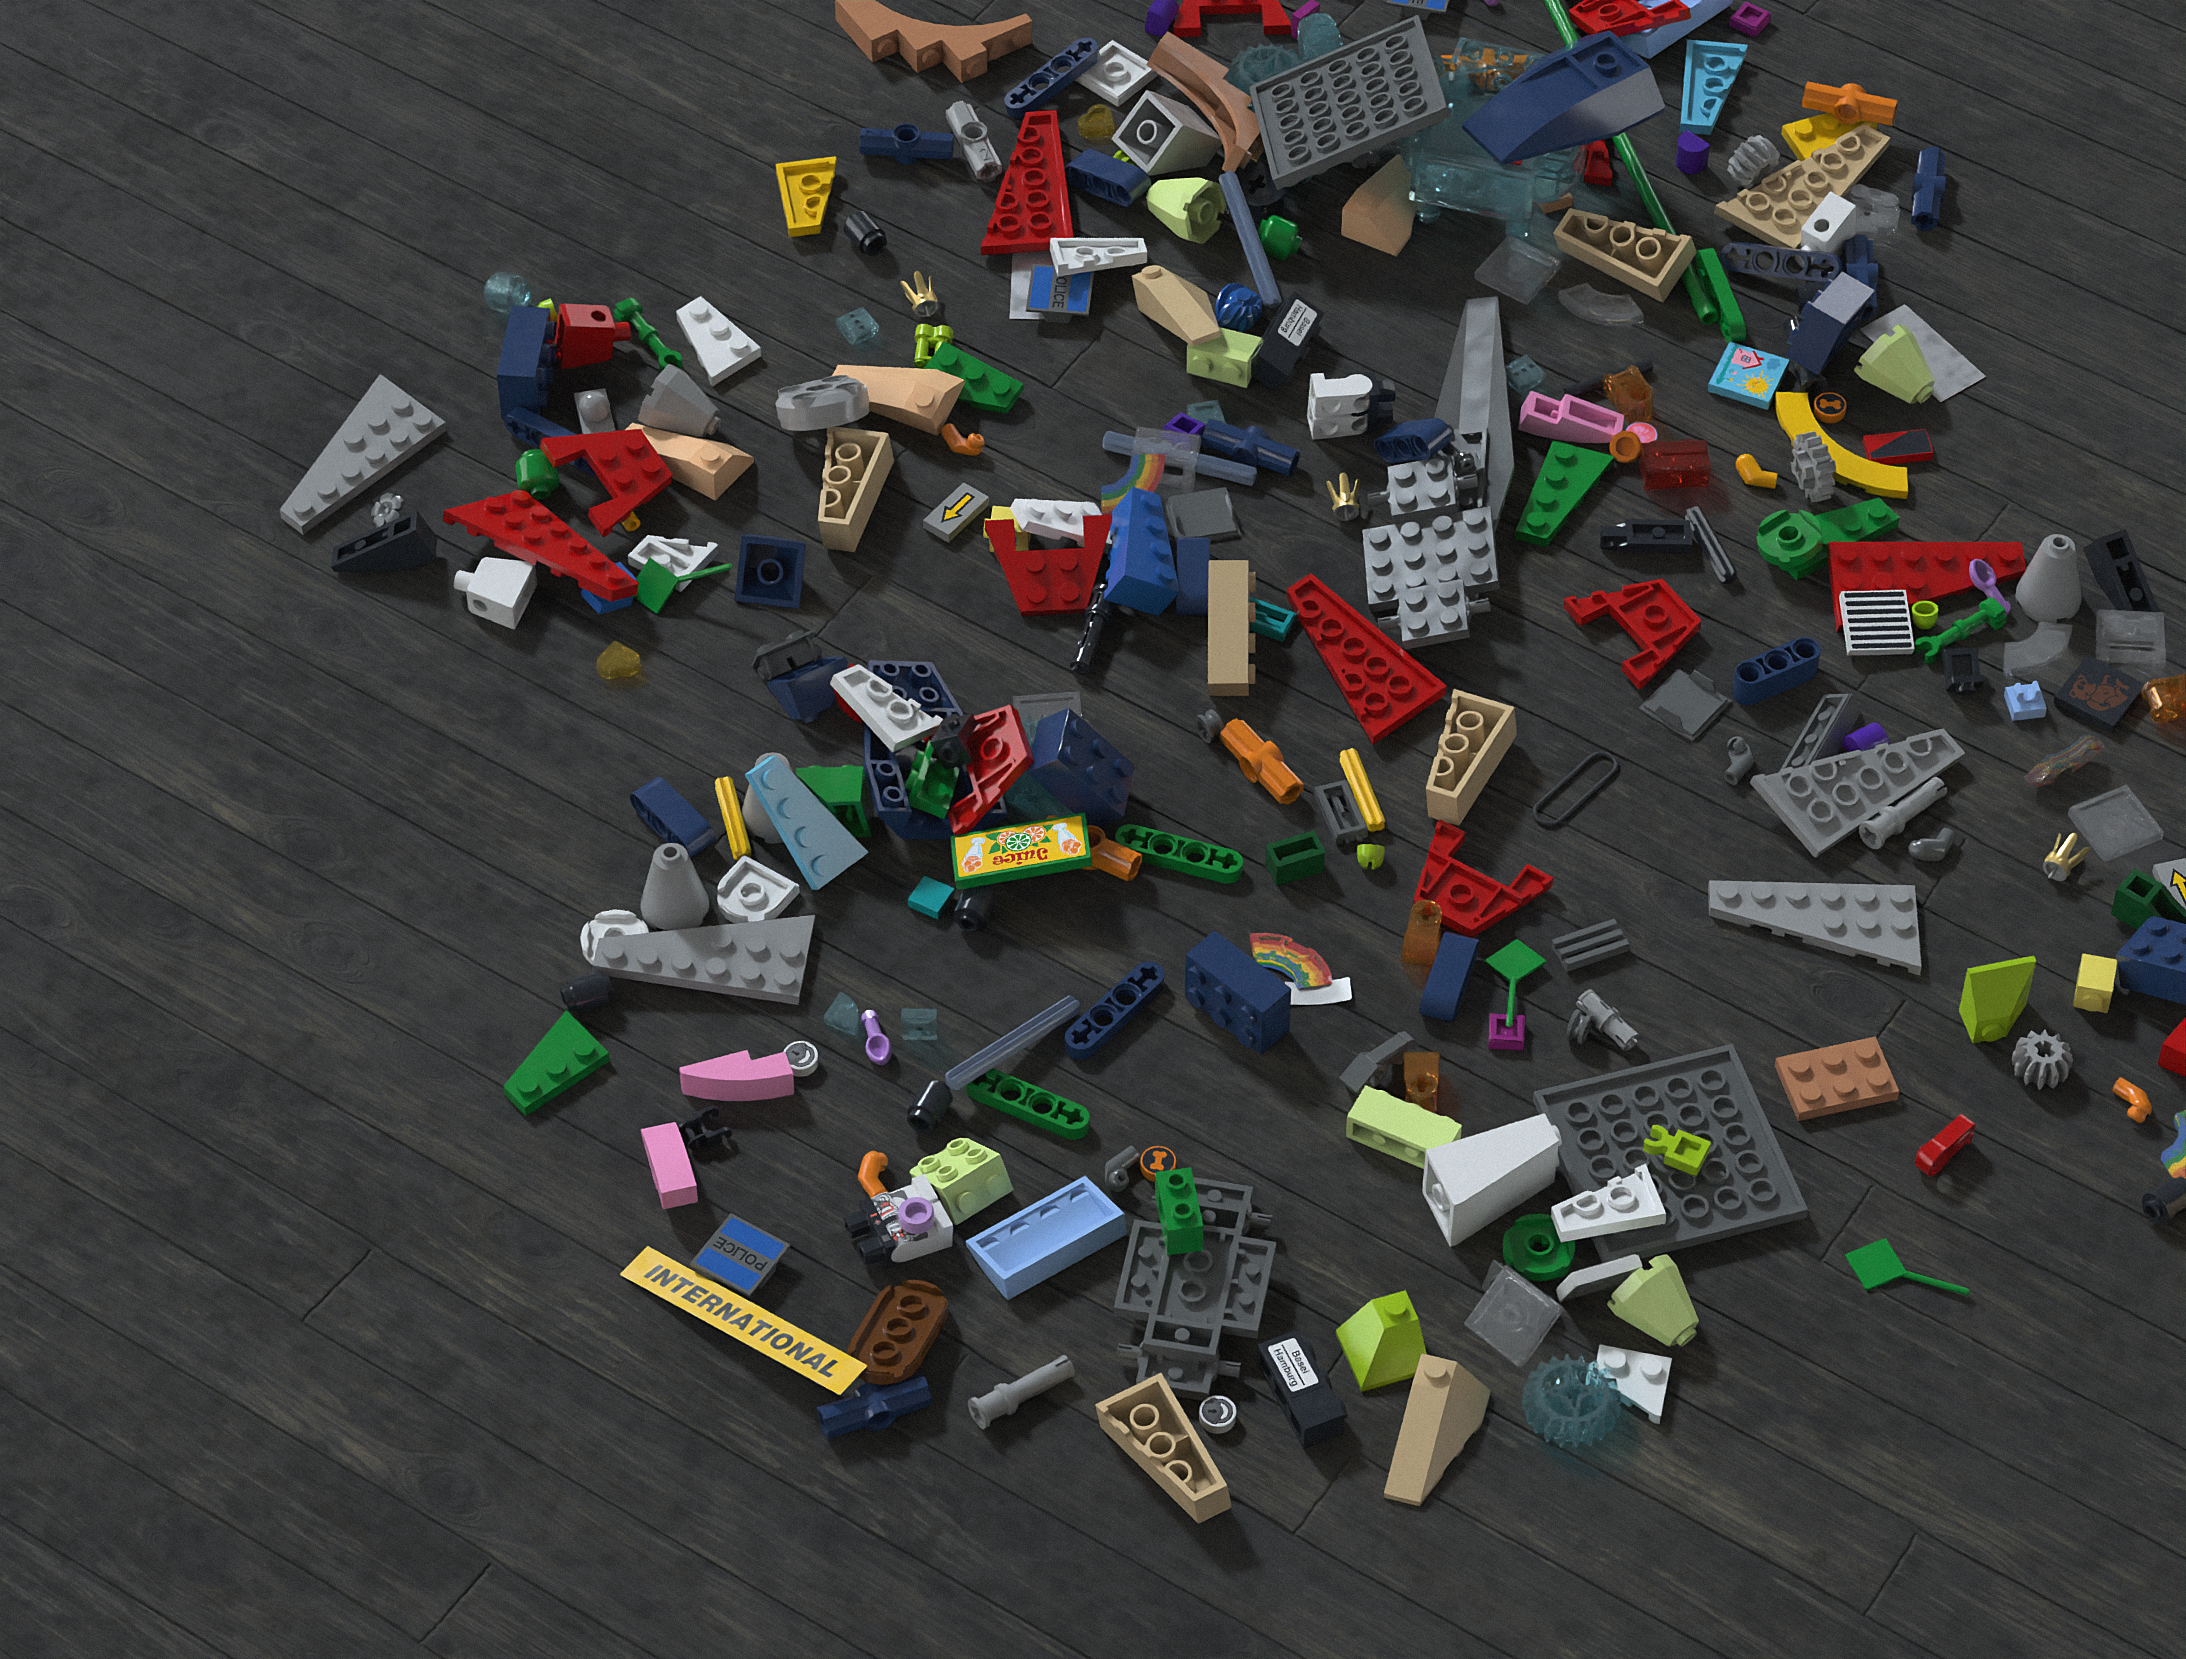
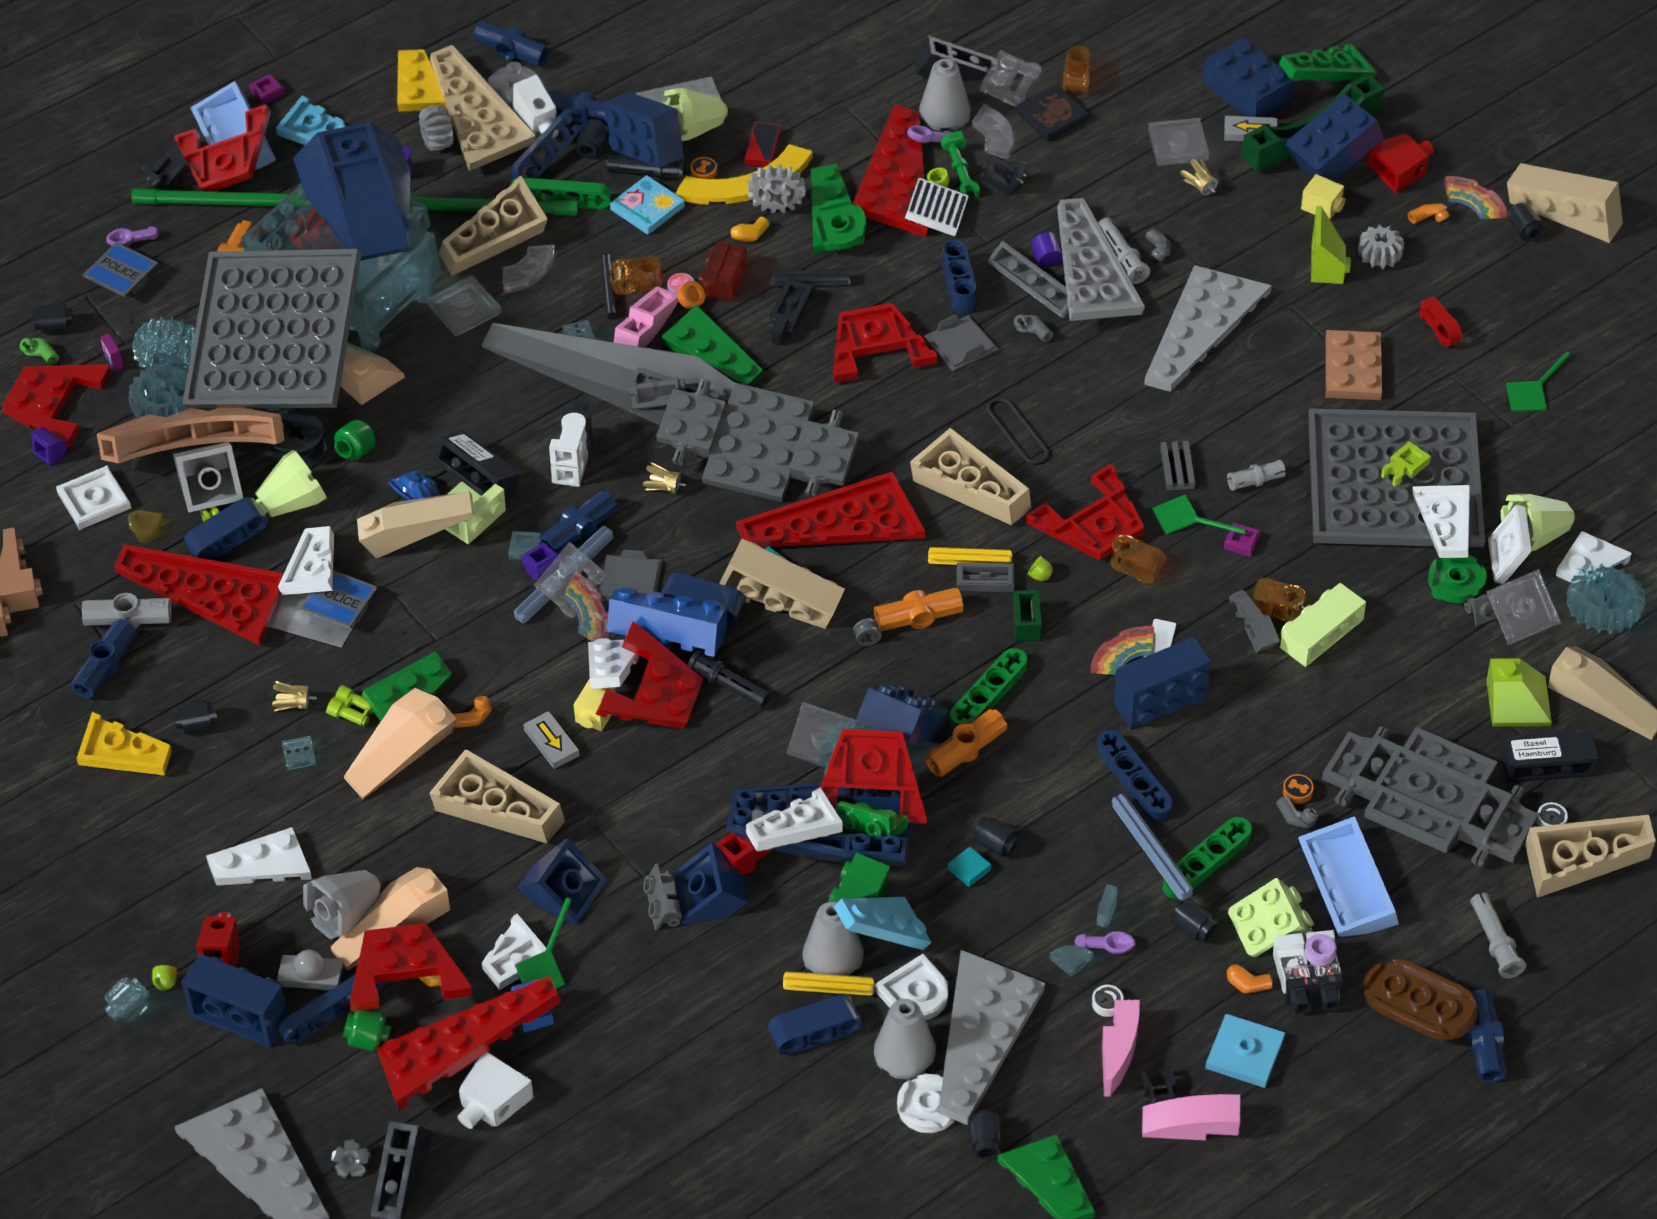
camera: 70 degrees left, 0 degrees up
clear yellow tile [596,640,640,679] -> none
green piece [613,298,683,372] -> none
yellow sticker [620,1246,868,1395] -> none
piece [690,1213,791,1297] -> none
light grey piece [775,375,870,431] -> none
black bracket [930,713,978,769] -> none
tile [950,812,1093,890] -> none
dark blue beam [1004,37,1100,119] -> none
green brick [1155,1167,1204,1256] -> none
sand blue axle [1219,171,1282,309] -> none
dark blue beam [1374,418,1453,463] -> none
dark blue beam [1419,931,1479,1023] -> none
white slope [1422,1113,1562,1247] -> none
dark grey bush [1565,1009,1594,1045] -> none
orange piece [1802,81,1898,126] -> none
light blue tile [2004,681,2047,721] -> none
clear tile [2024,735,2104,786] -> none
none -> medium azure plate [1205,1014,1285,1088]

